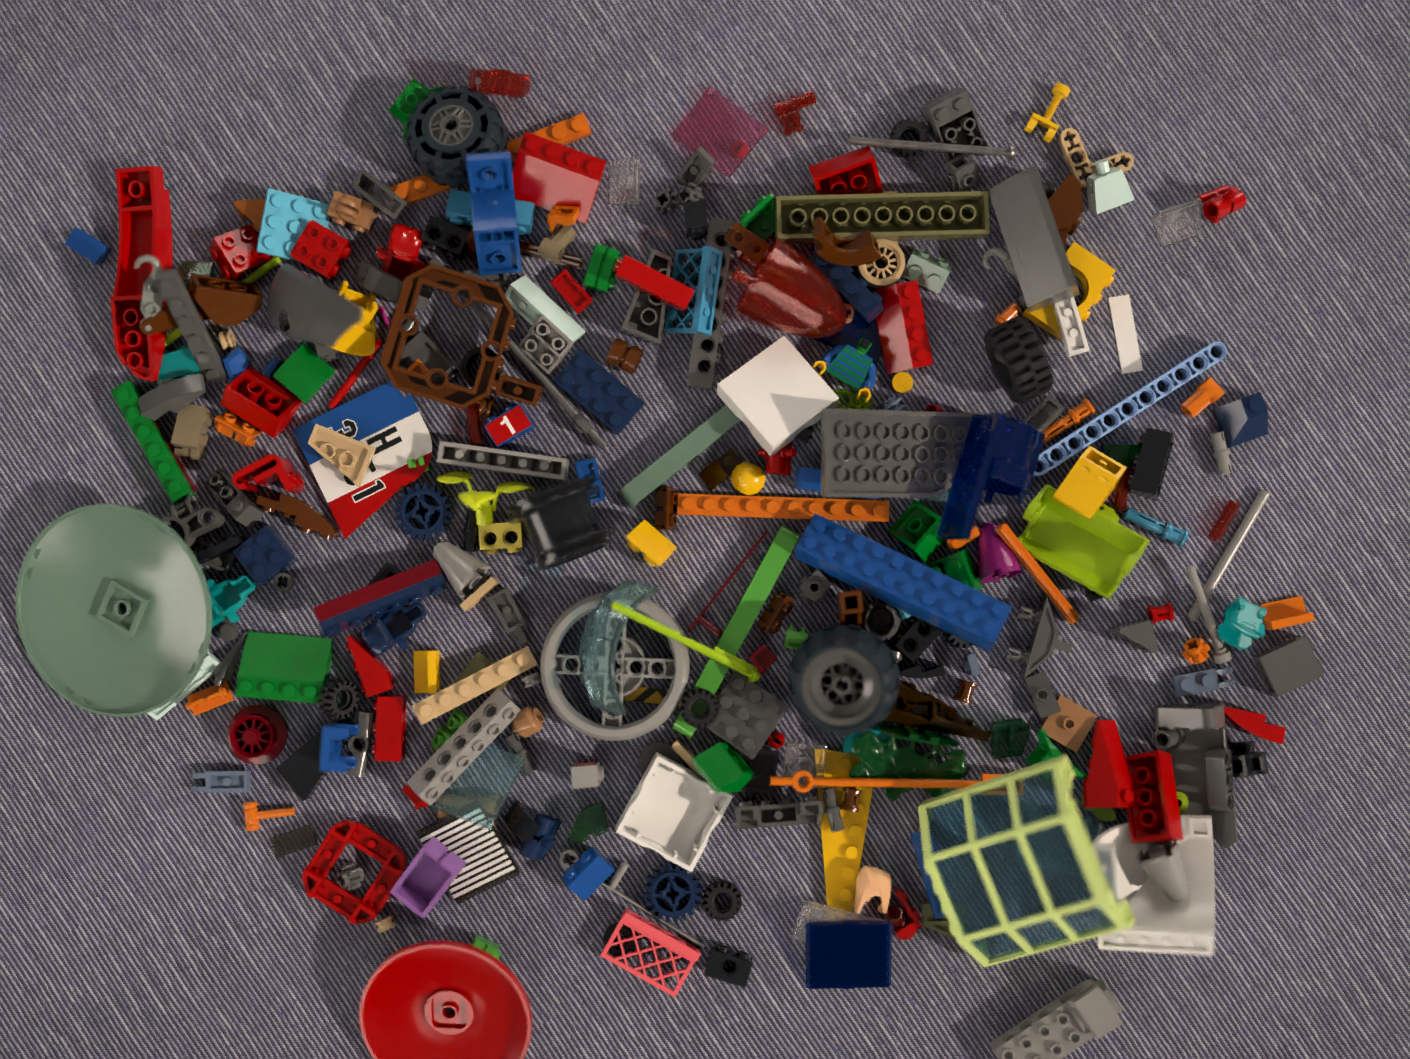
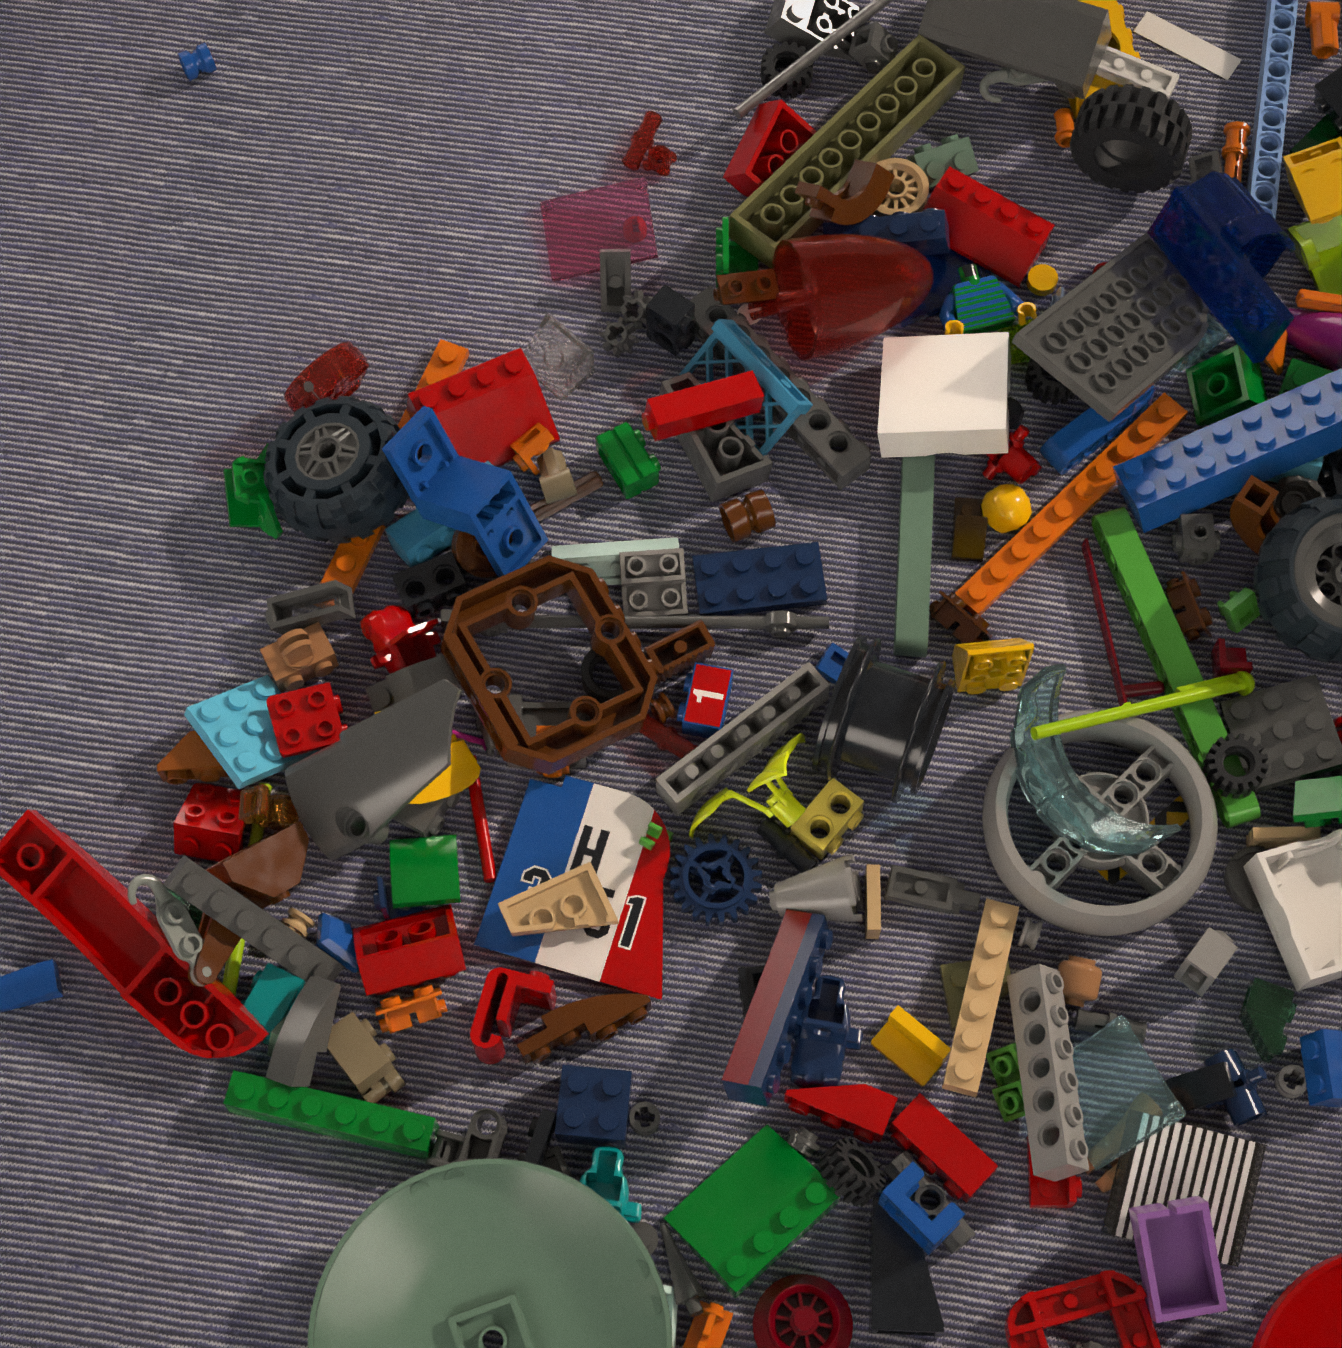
camera: 50 degrees left, 20 degrees down
dark grey slope [205,467,265,529] -> none
red plate [549,269,594,314] -> none
none -> clear orange leg [238,784,299,831]
none -> dark grey plate [787,1126,820,1157]

